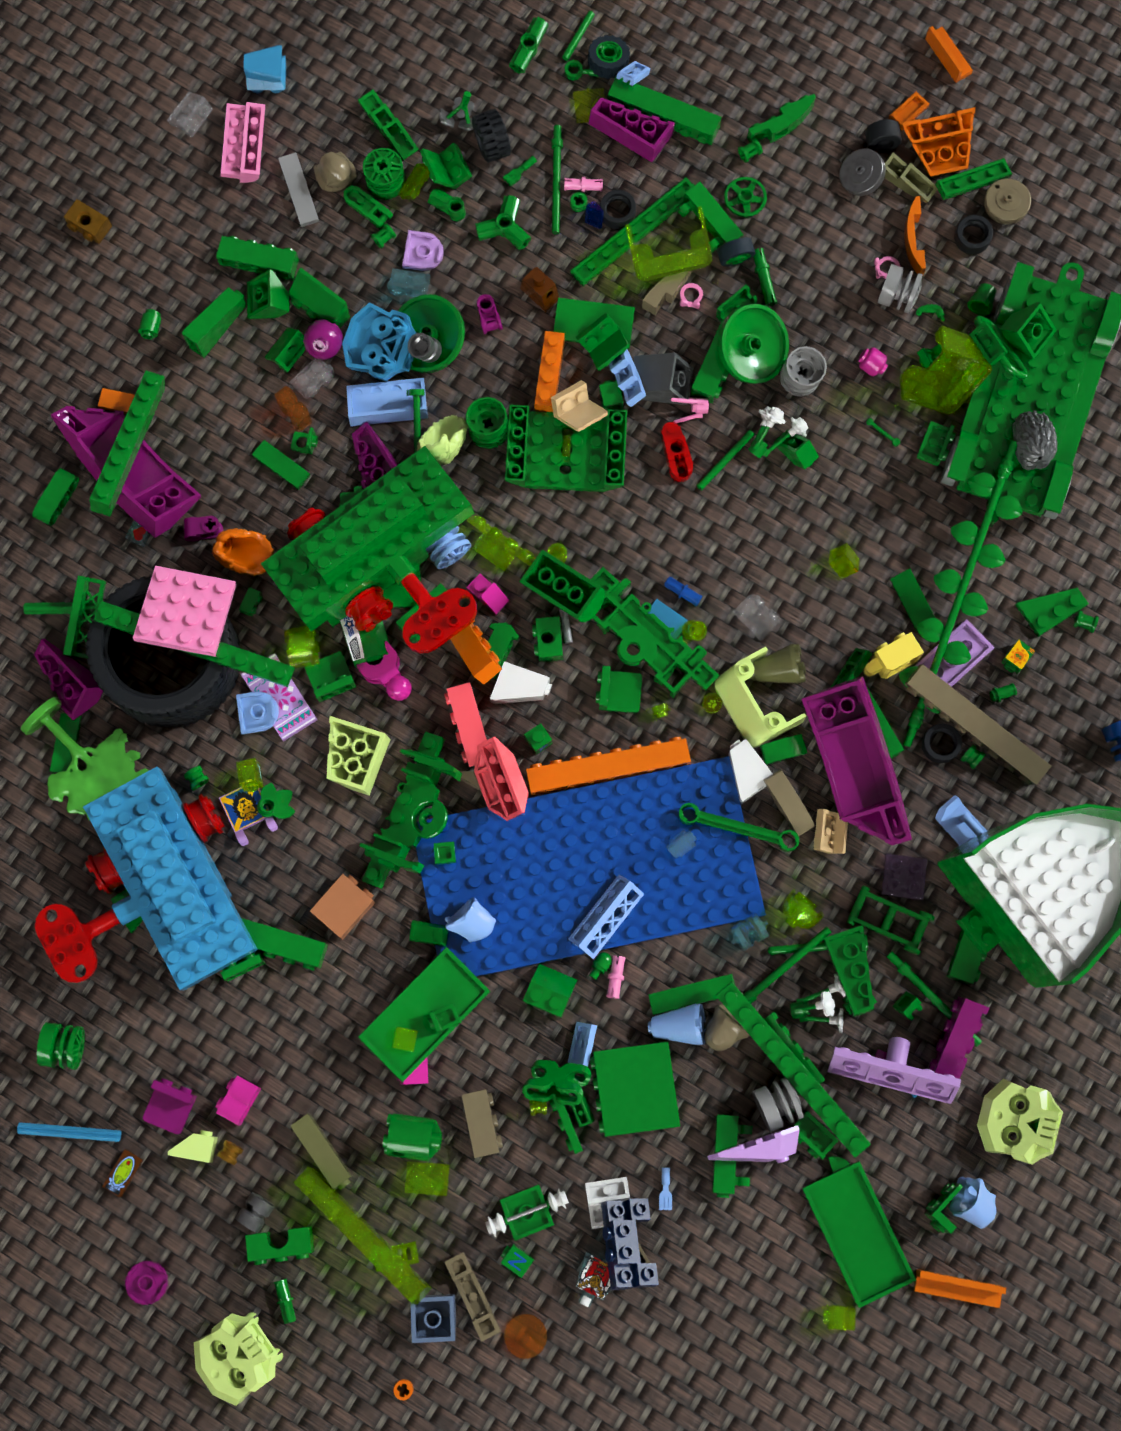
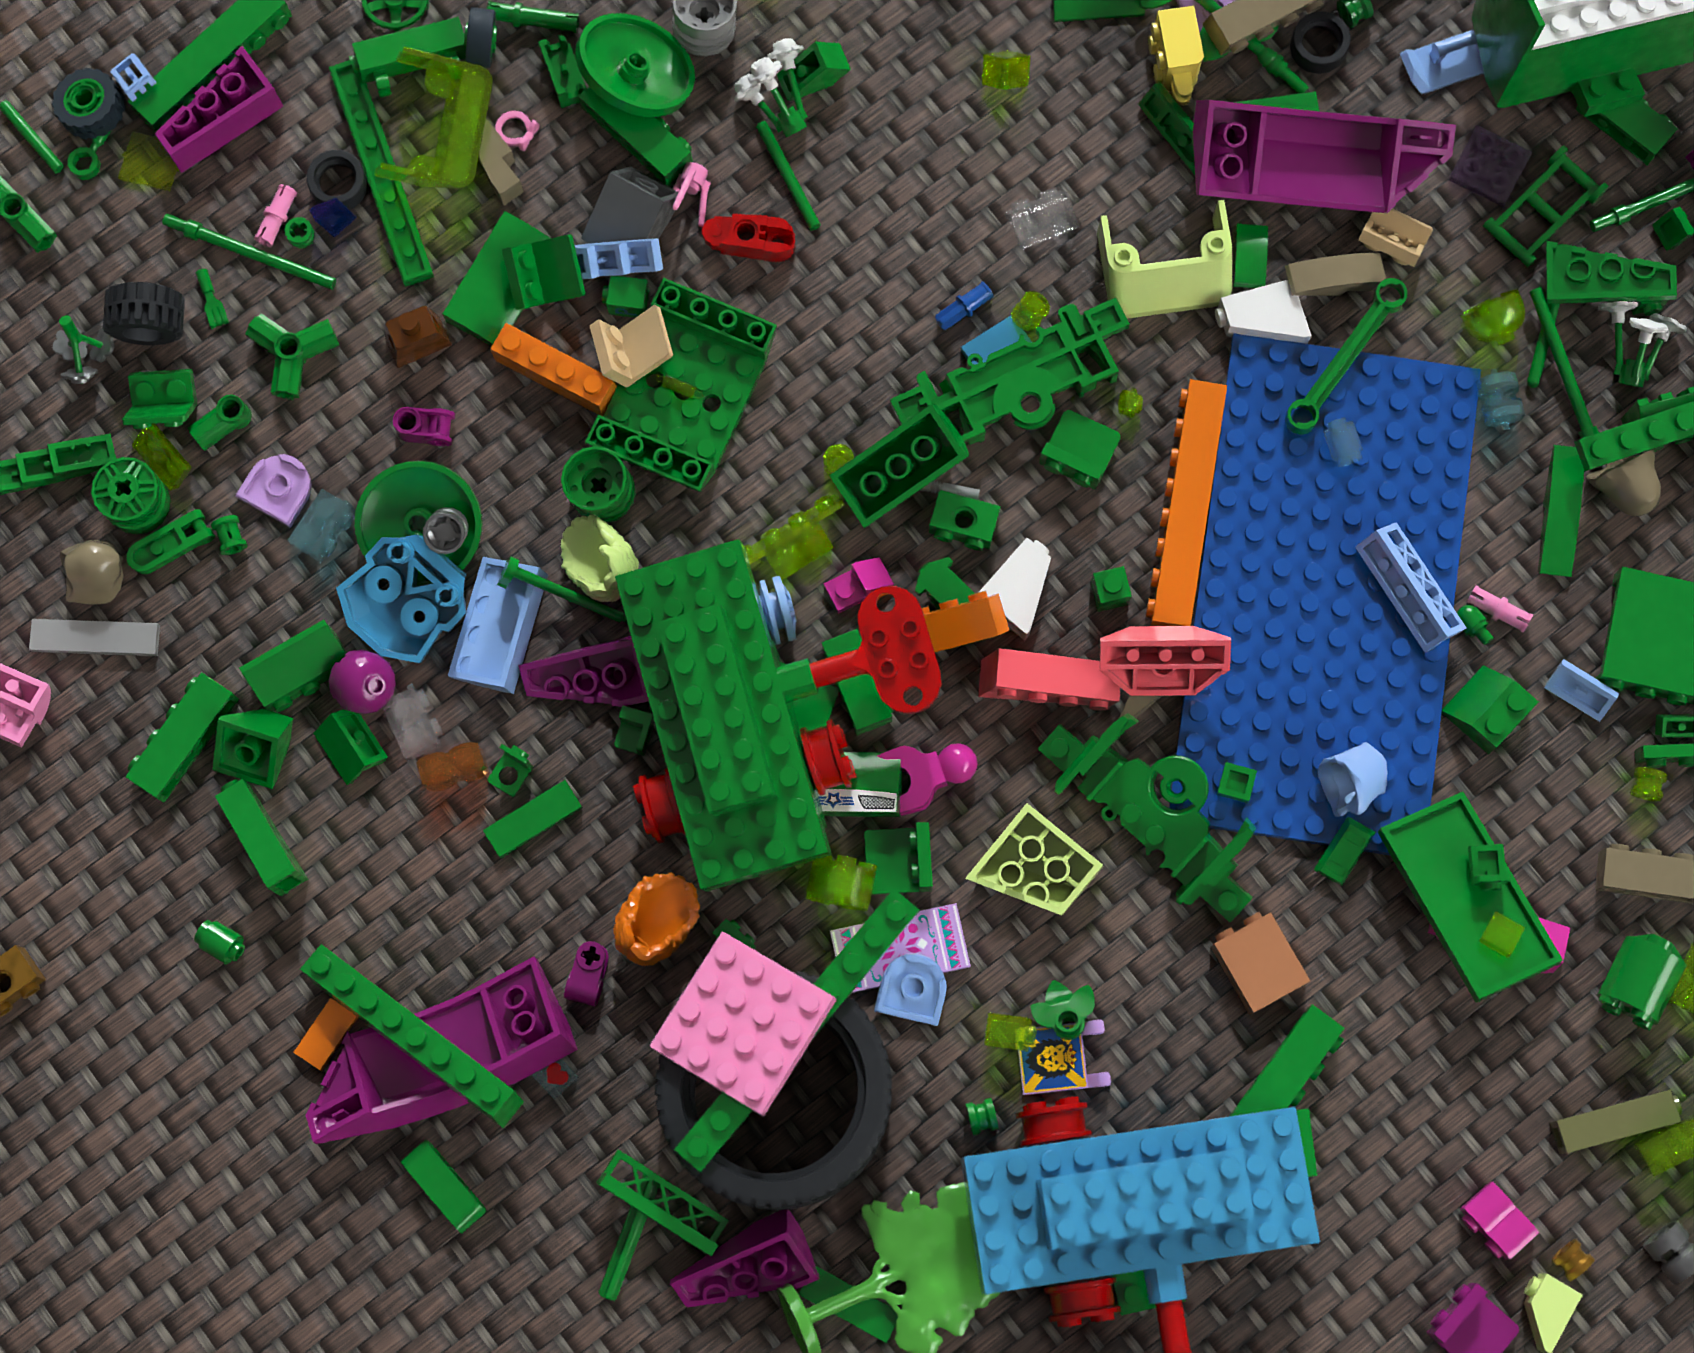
camera: 70 degrees left, 0 degrees up
green piece [522,1060,591,1106] -> none
light blue cone [648,1003,706,1045] -> none
clear neon green tile [702,693,723,714] -> none
olive cone [751,644,806,684] -> none

